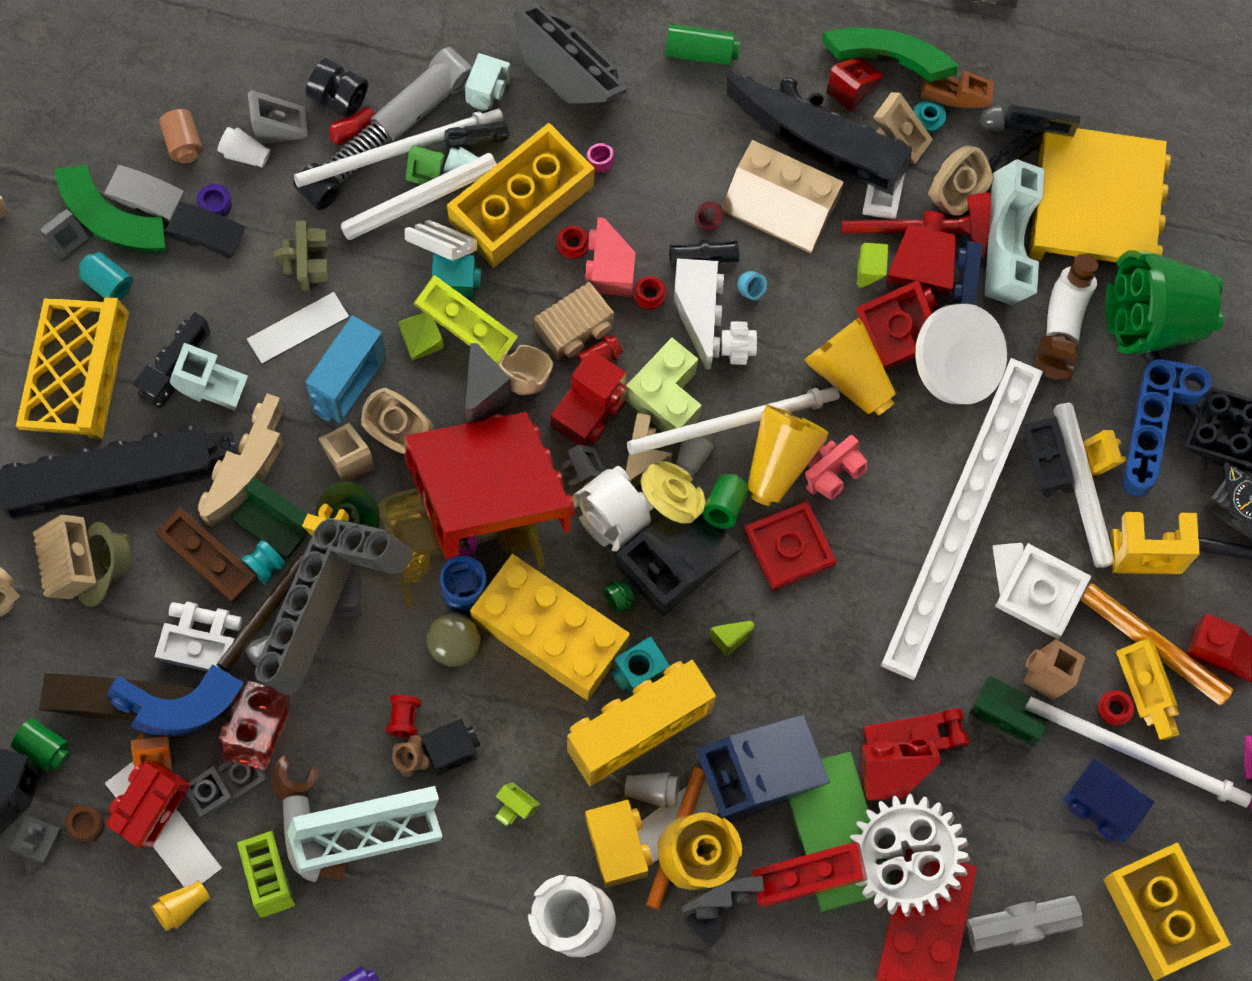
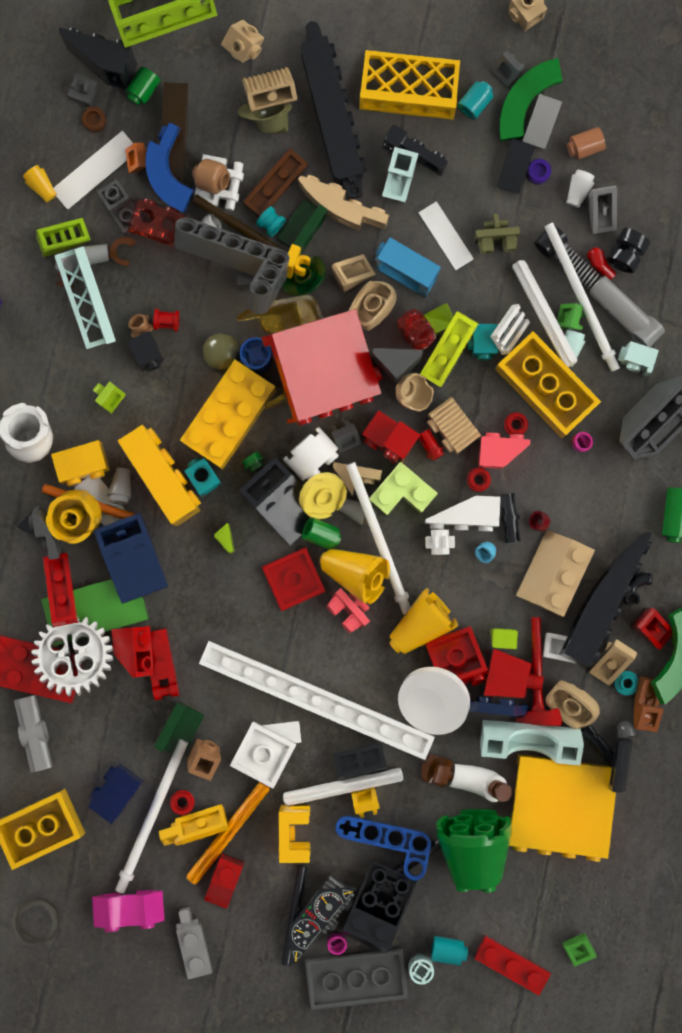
camera: 90 degrees right, 15 degrees up
red brick [105,761,191,848] -> none
black axle [444,122,509,147] -> none
none -> medium nougat head [192,159,230,194]
none -> clear red gear [397,309,436,350]

